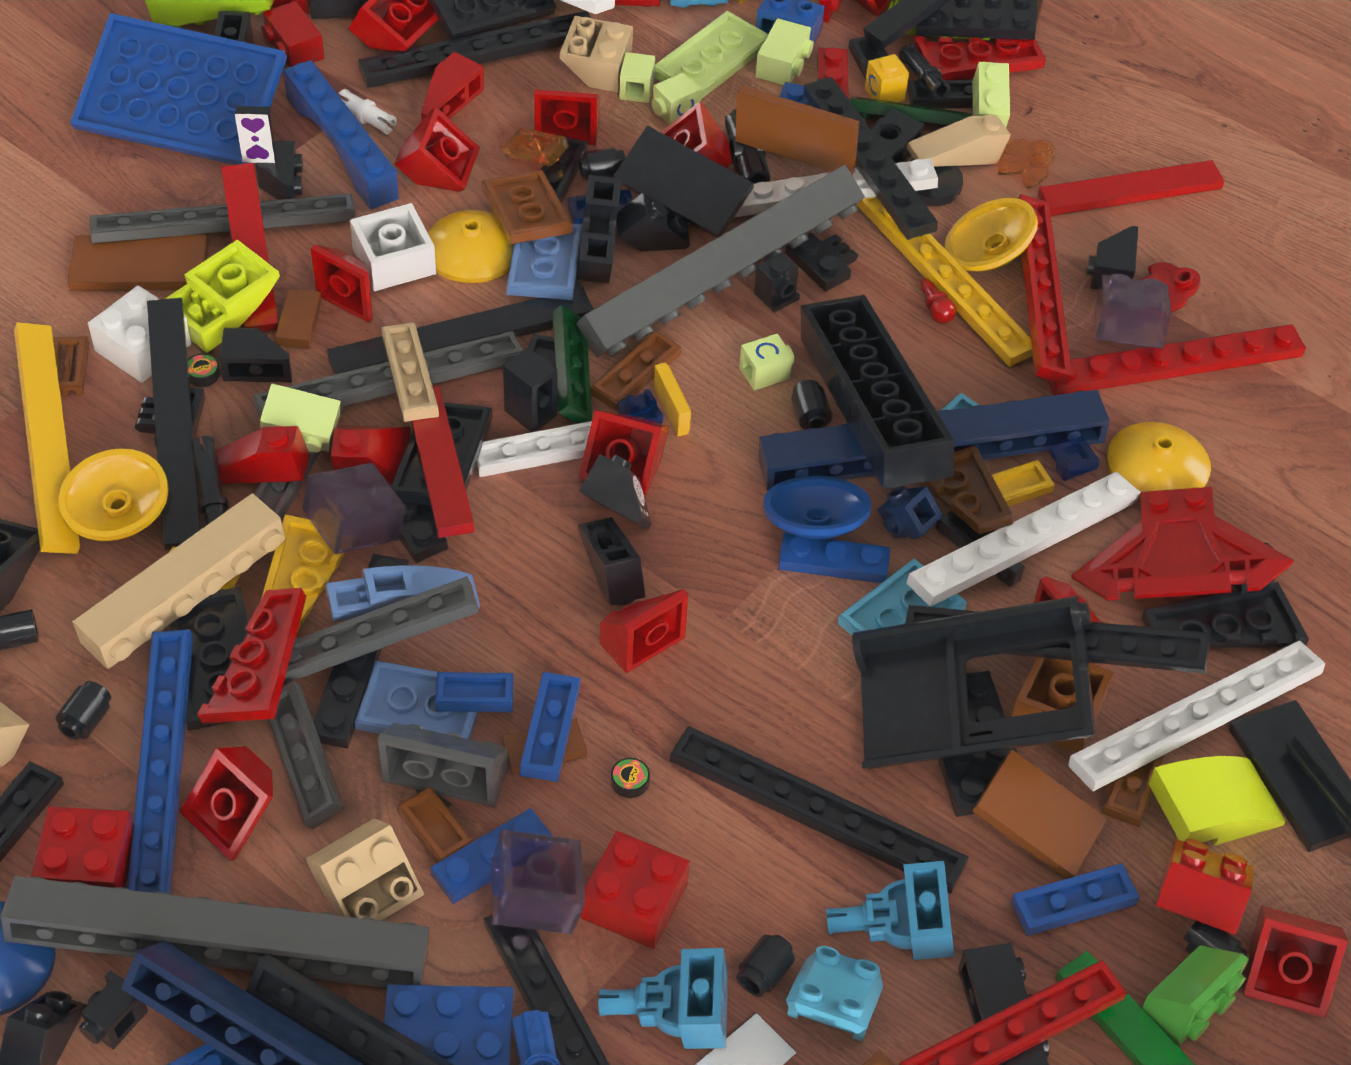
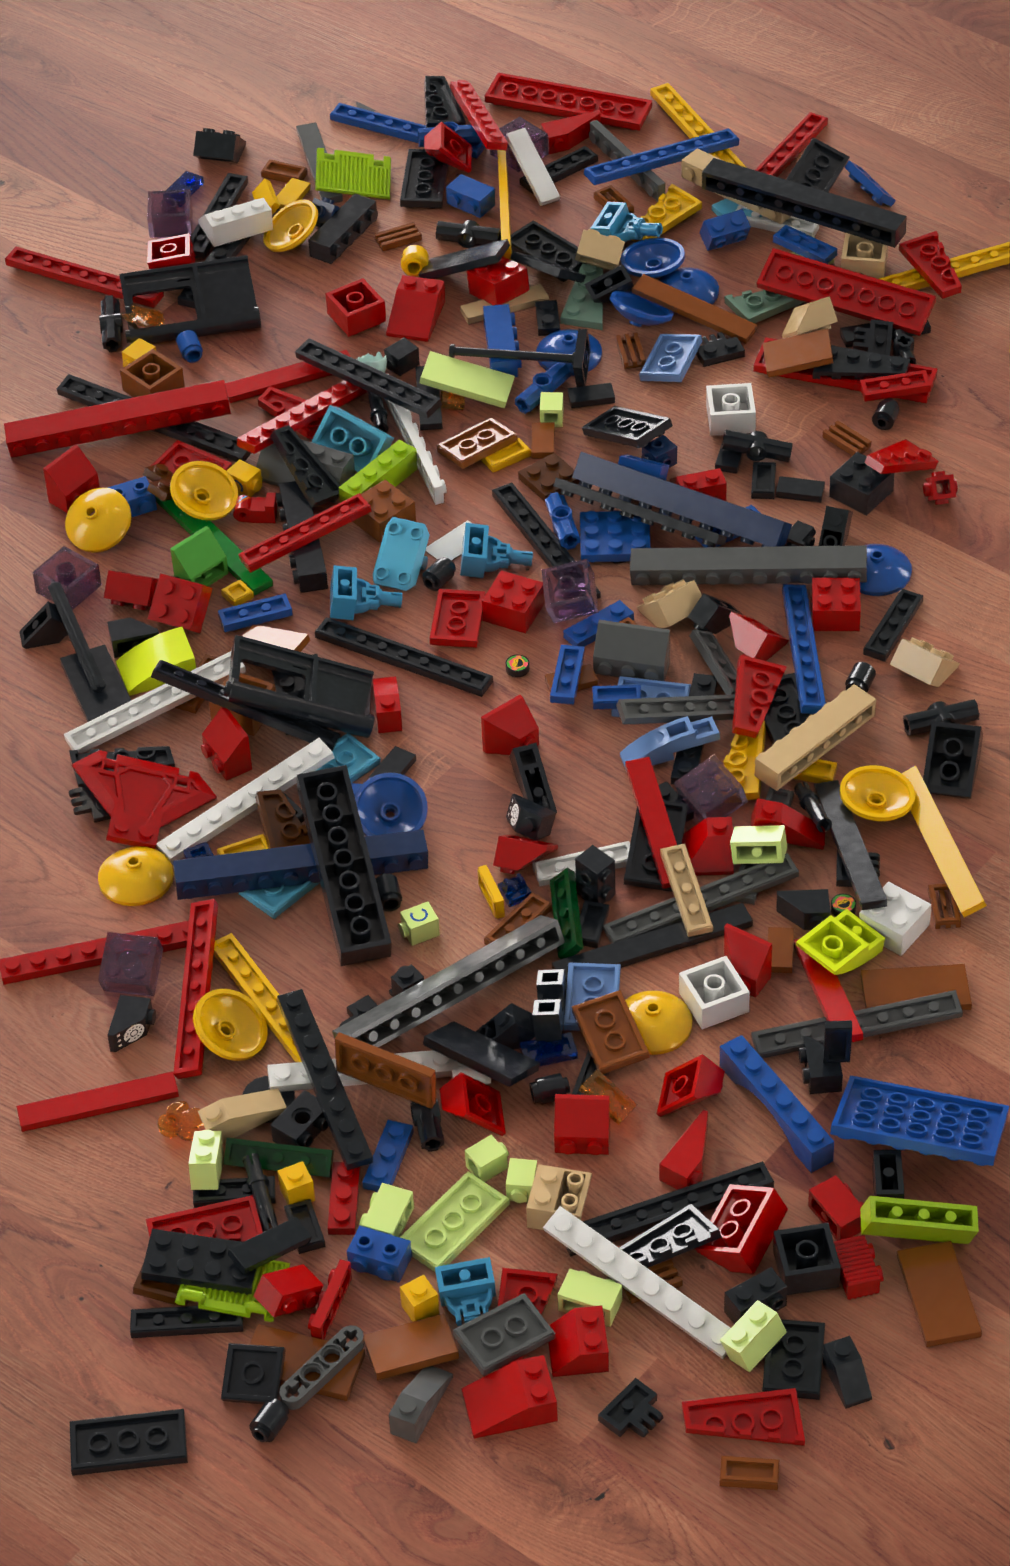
camera: 175 degrees left, 5 degrees down
white pin [339,89,397,134] -> none
red bar [920,278,956,324] -> none
red plate [1135,262,1201,315] -> none
none -> black slope [107,617,159,658]
none -> yellow tile [221,580,254,606]
none -> black tile [369,746,416,779]
none -> red slope [372,676,403,733]
none -> red plate [429,589,486,648]
none -> black slope [688,593,743,634]

